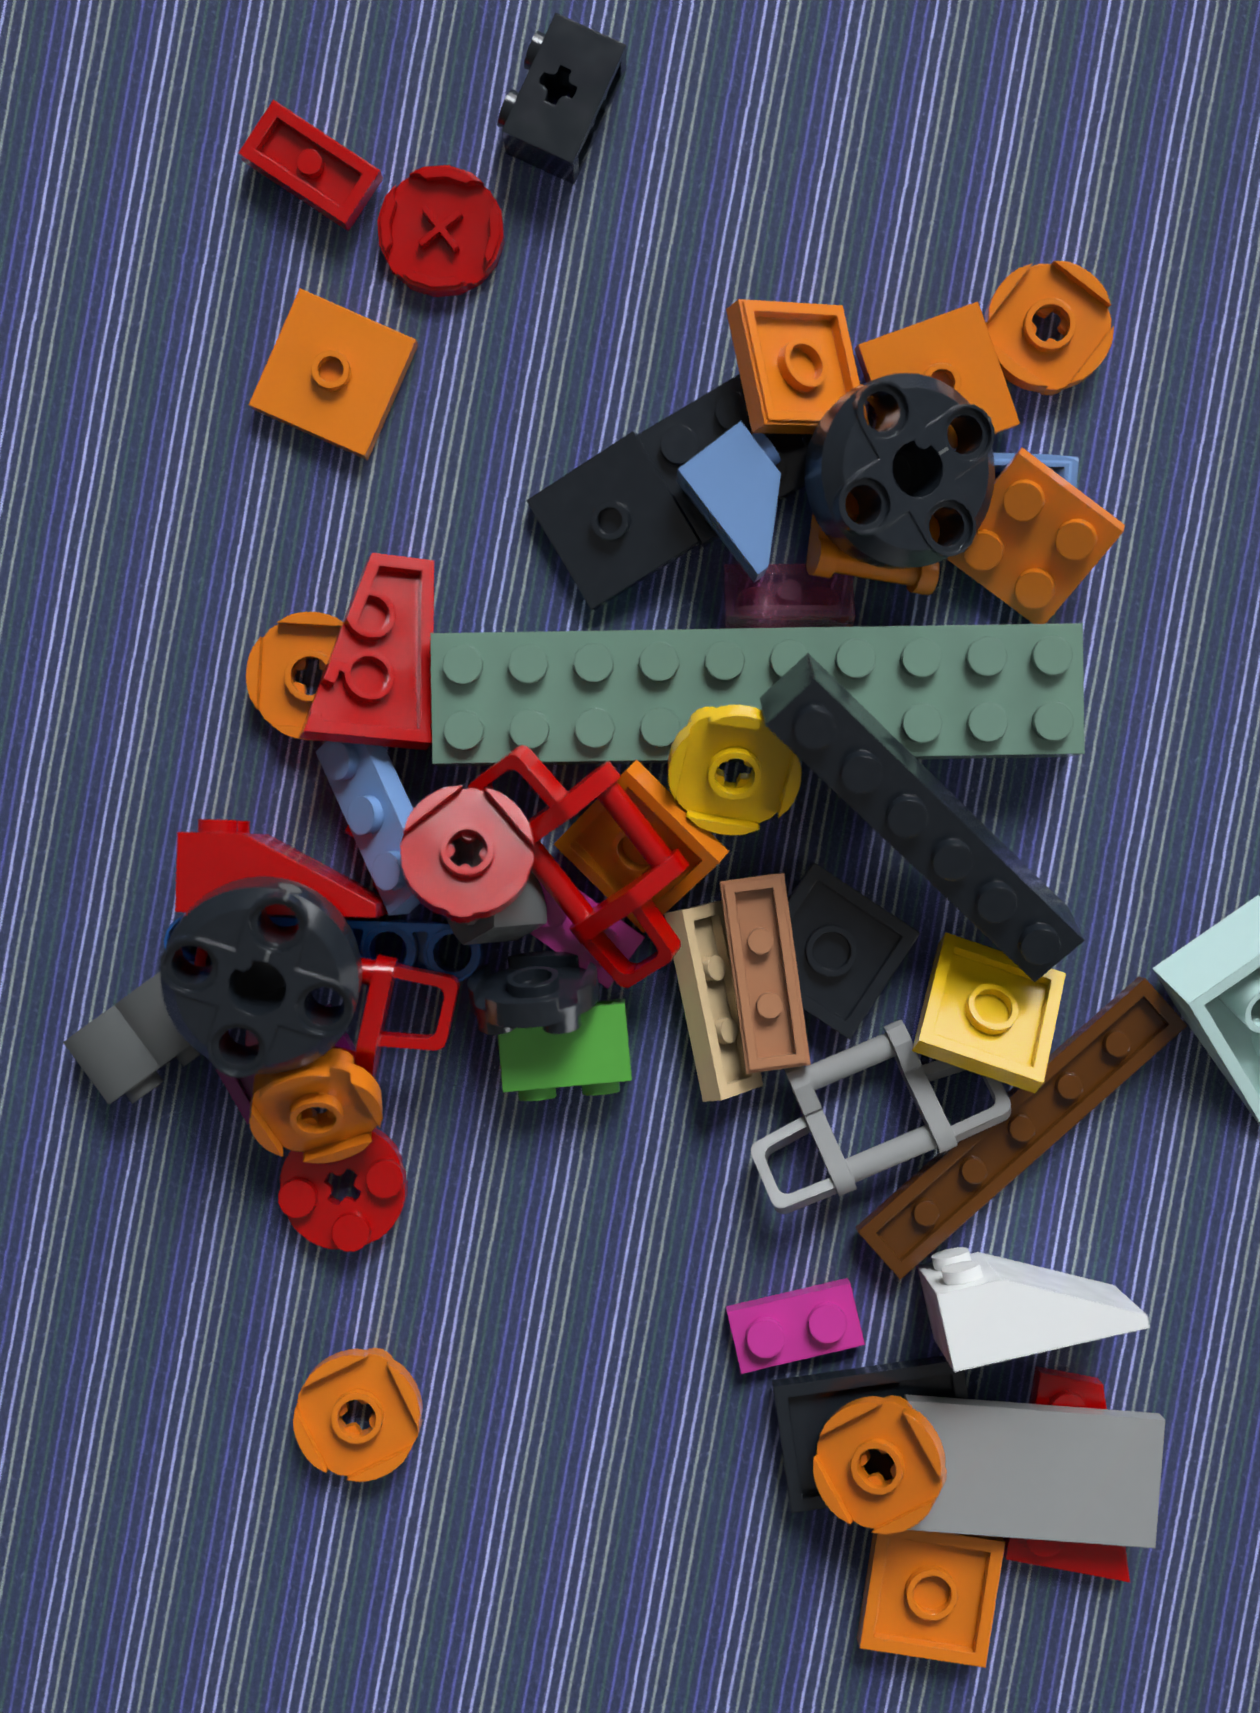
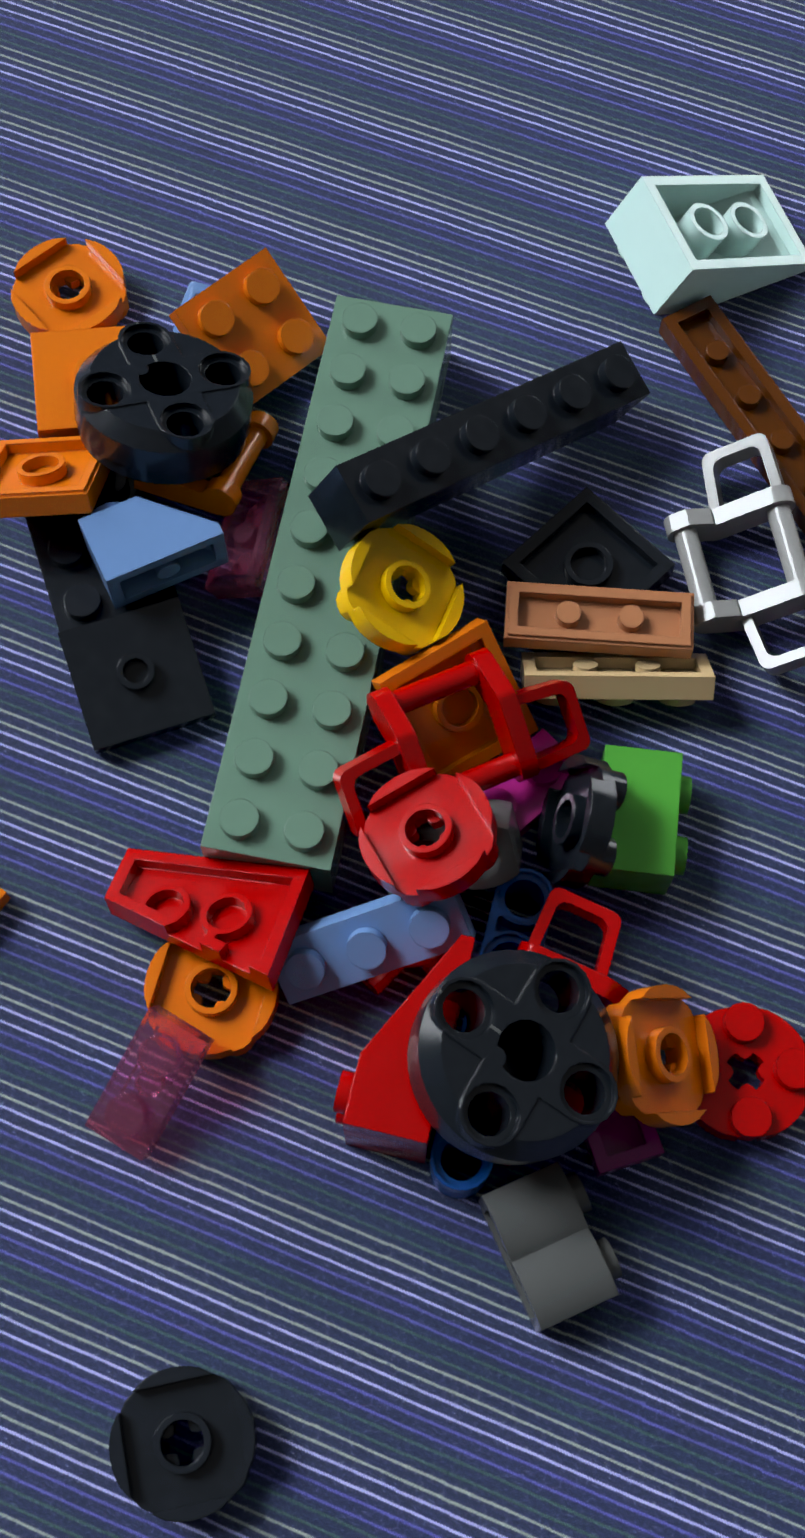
camera: 80 degrees left, 20 degrees down
yellow plate [912,932,1066,1093] -> none
none -> clear pink plate [85,1005,215,1161]

